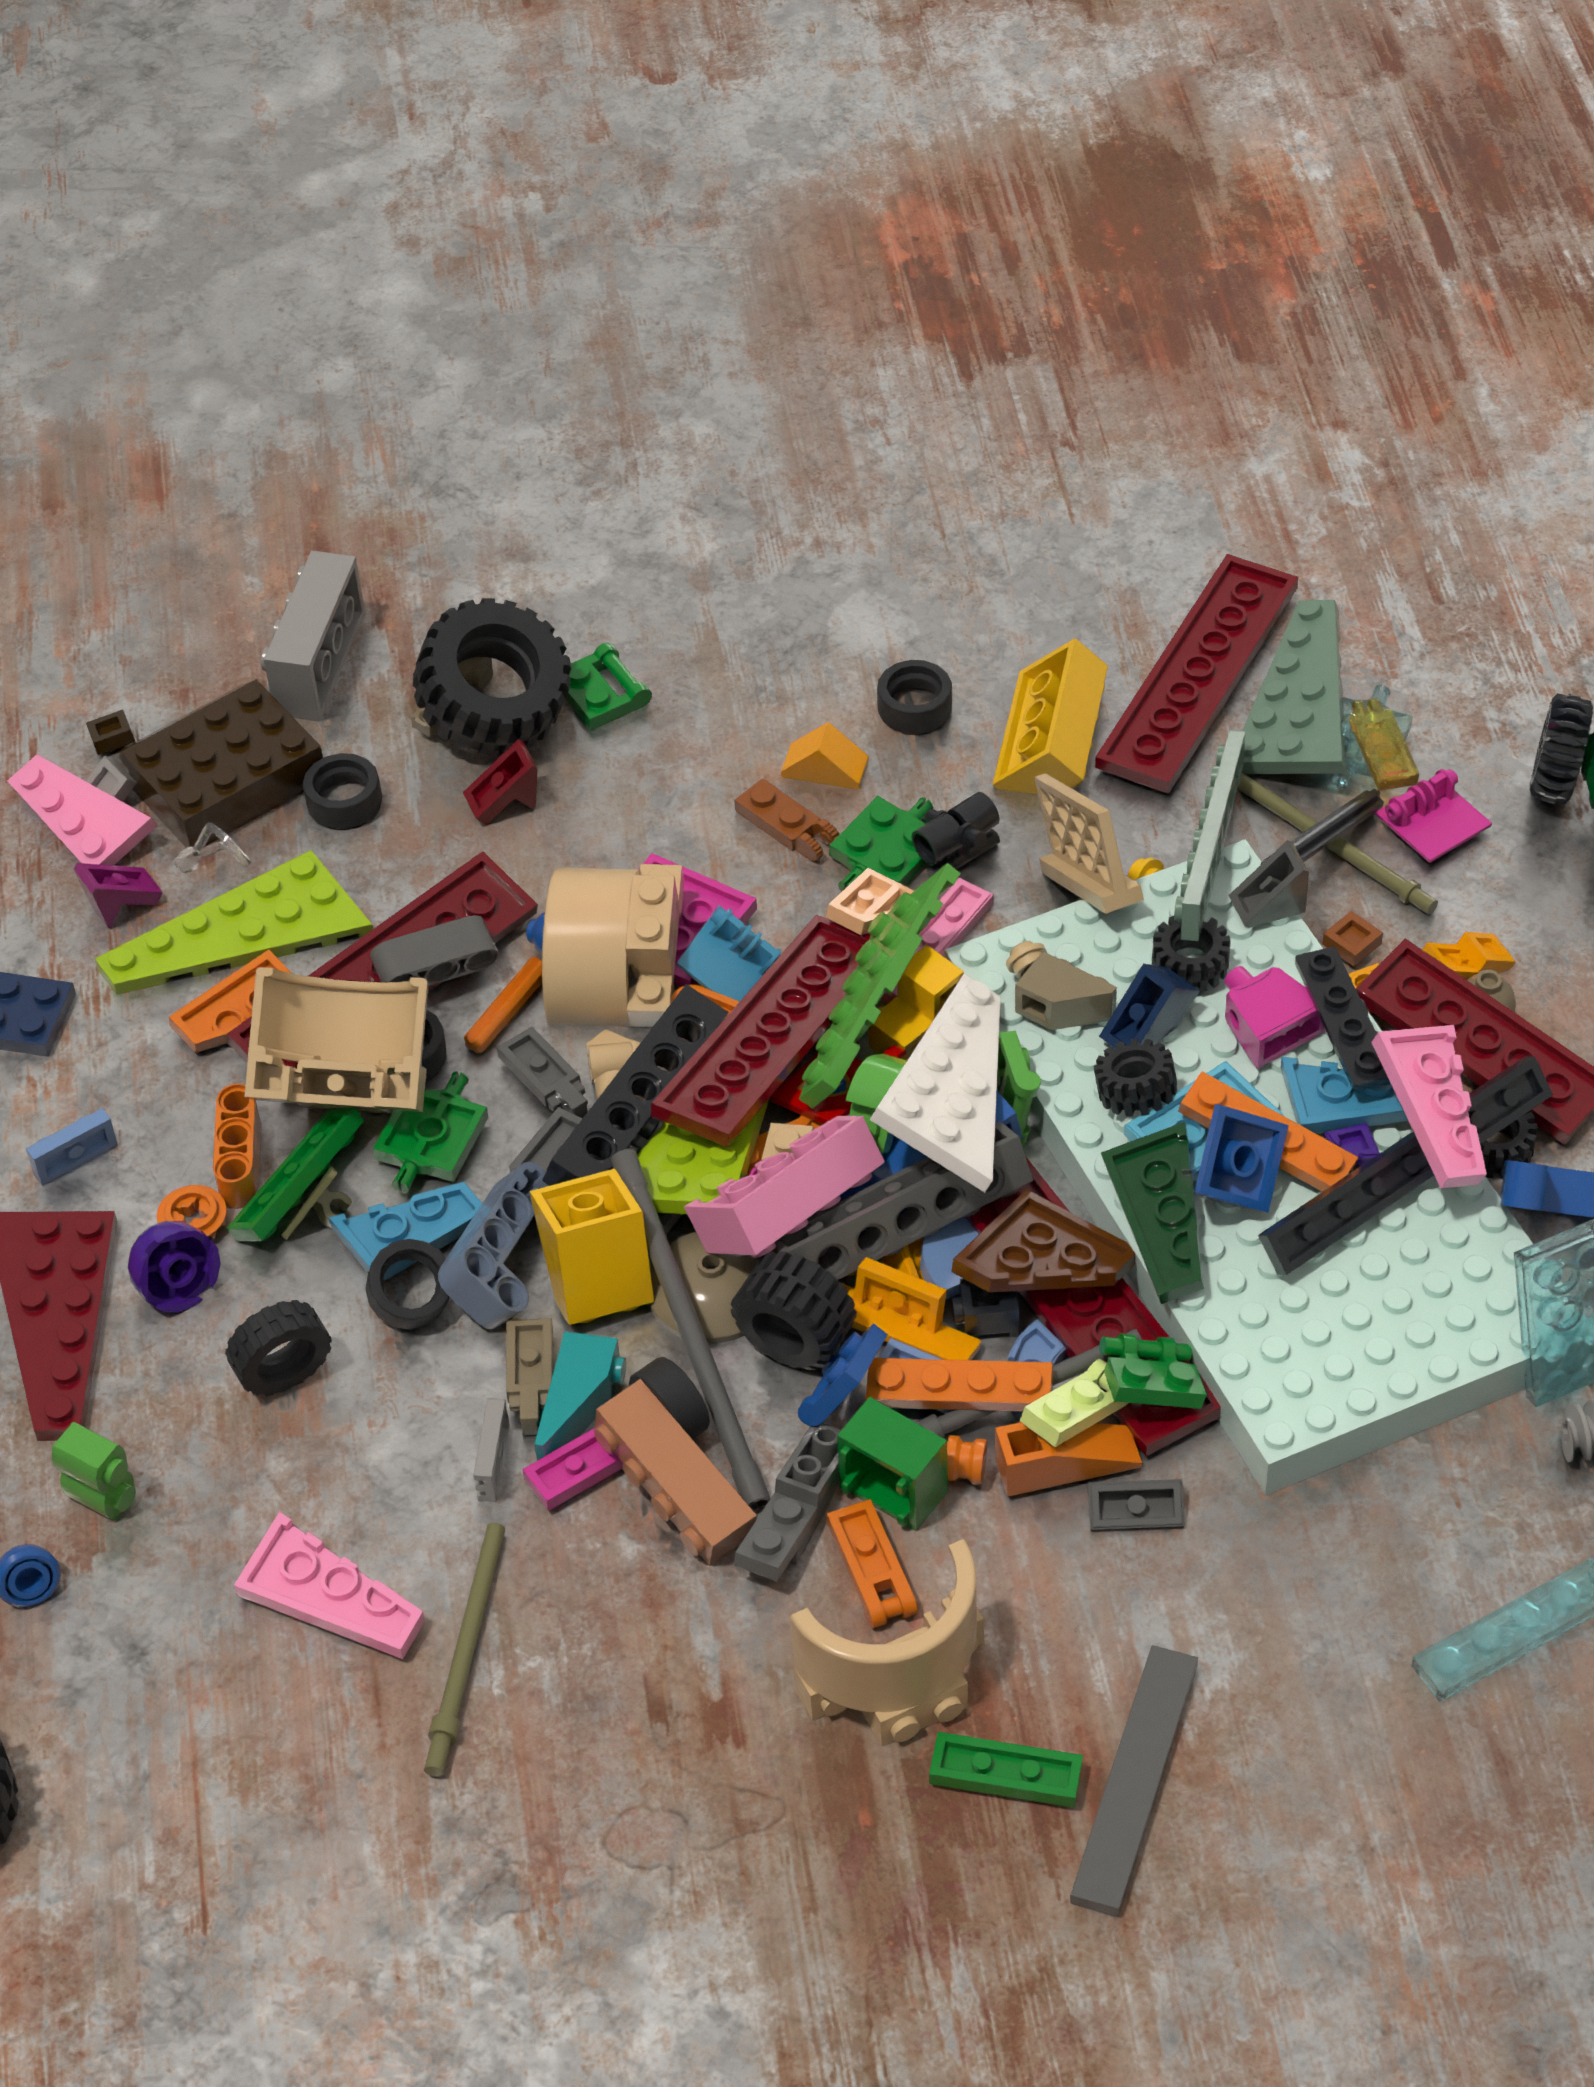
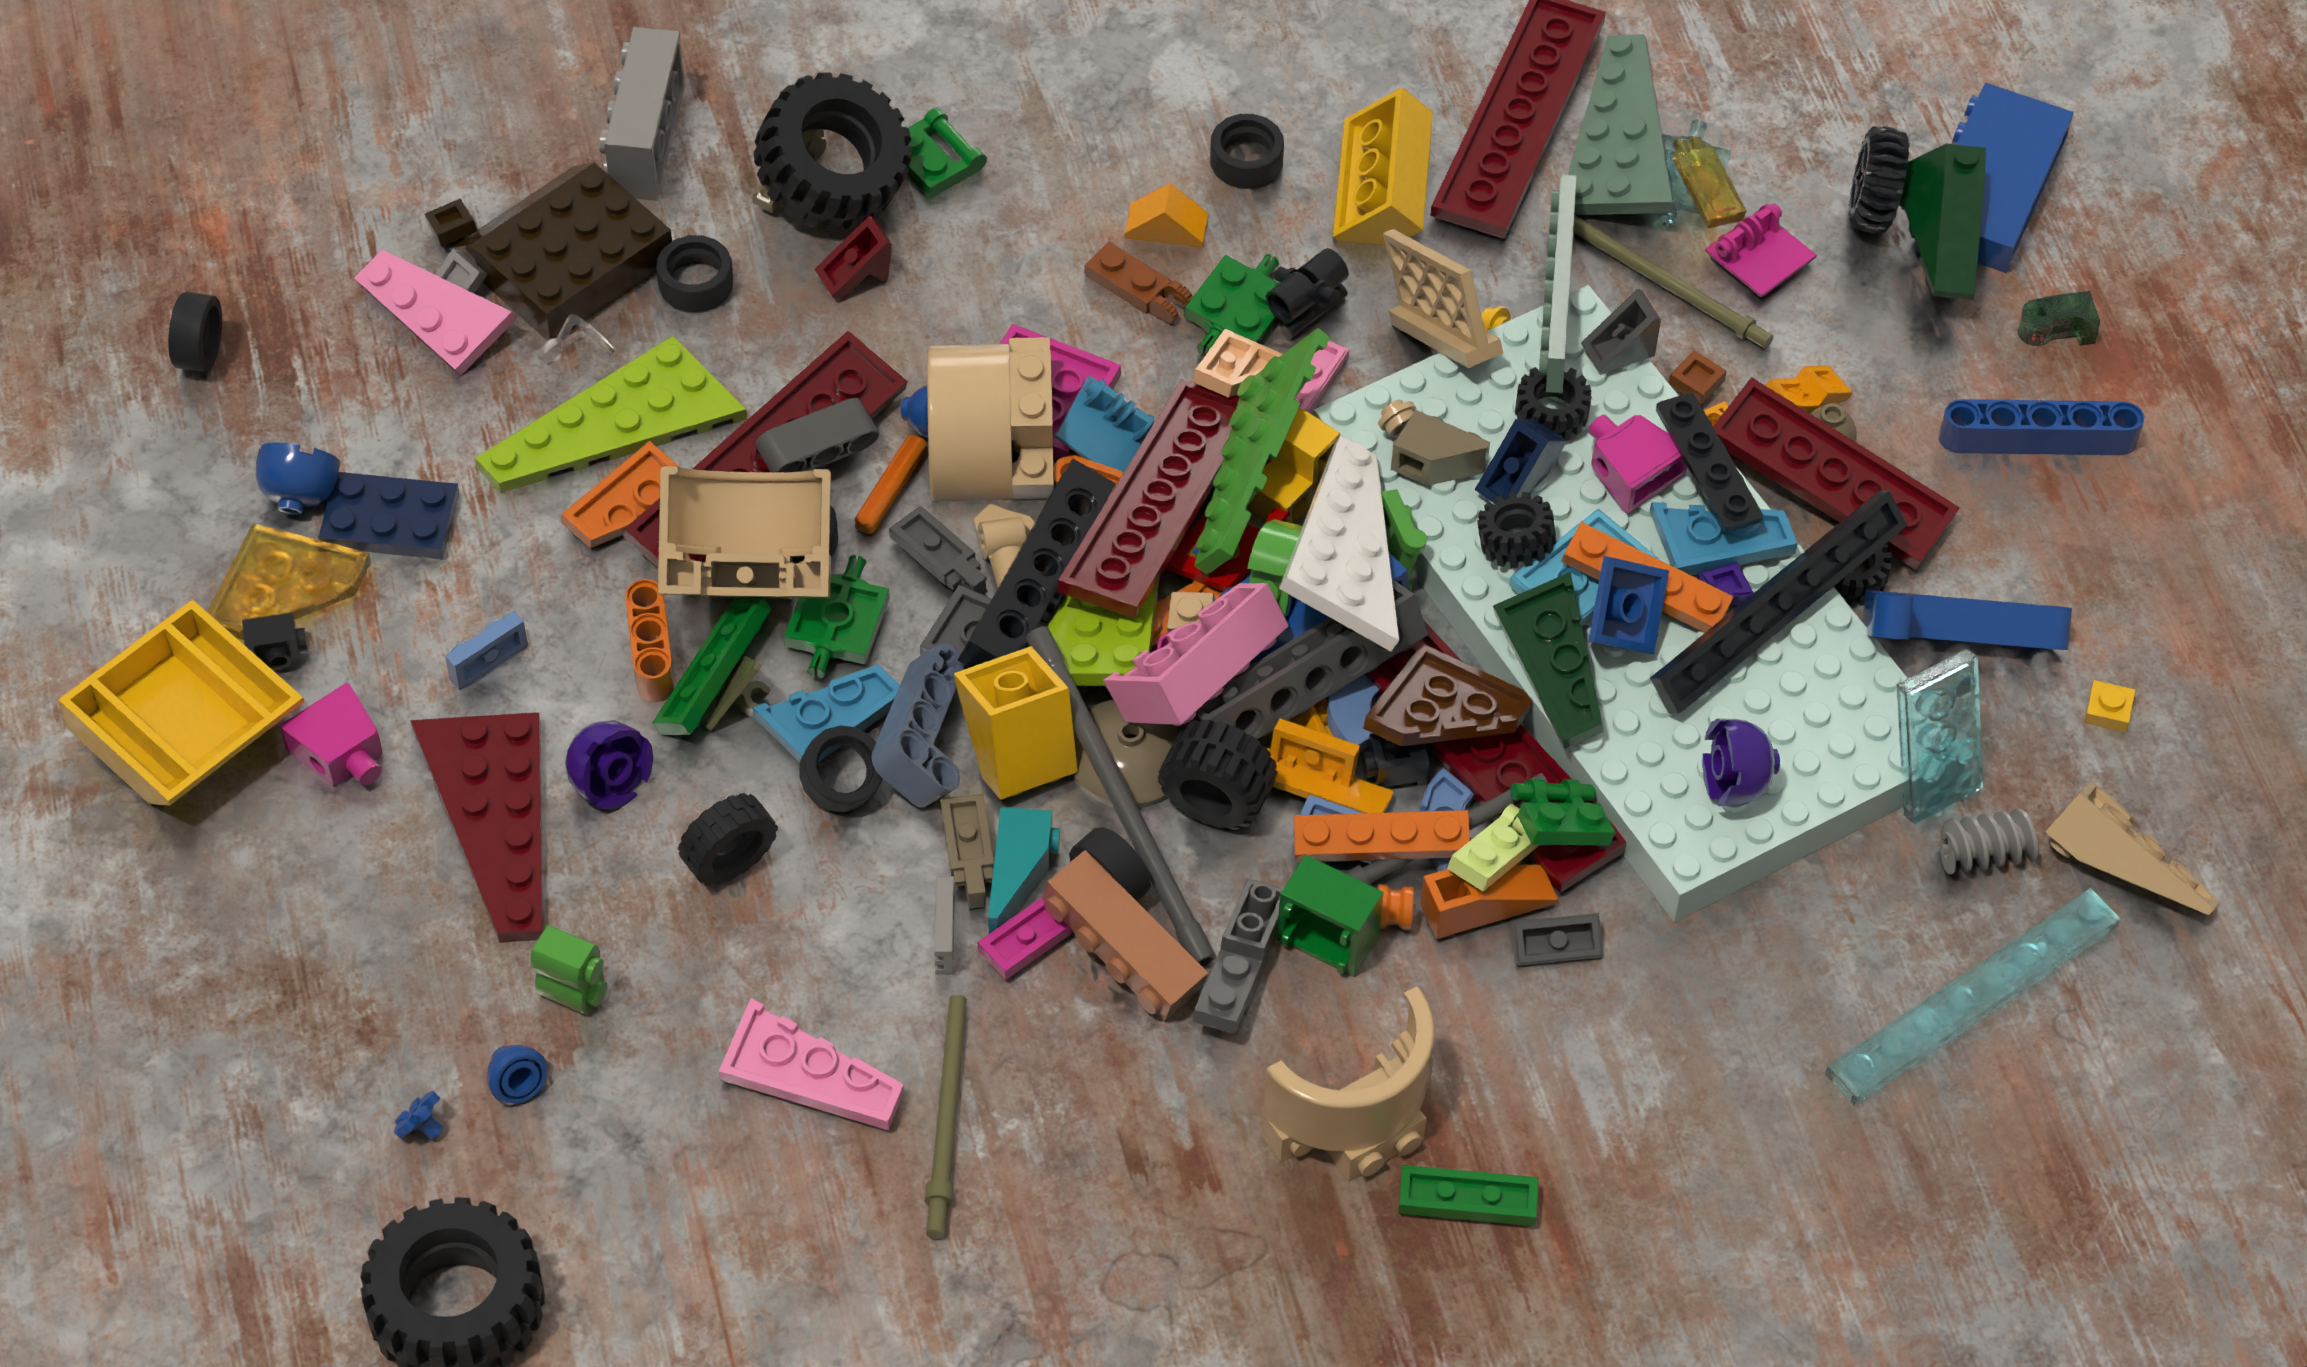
camera: 10 degrees left, 5 degrees up
magenta slope [74,863,163,928] -> none
orange gear [156,1185,228,1239] -> none
blue plate [798,1323,888,1427] -> none
orange plate [827,1499,918,1629] -> none
dark grey tile [1070,1645,1198,1917] -> none
black axle [1261,789,1384,864] -> none
bright pink wing [1371,1025,1487,1189] -> none
none -> dark purple cylinder [1702,719,1780,806]

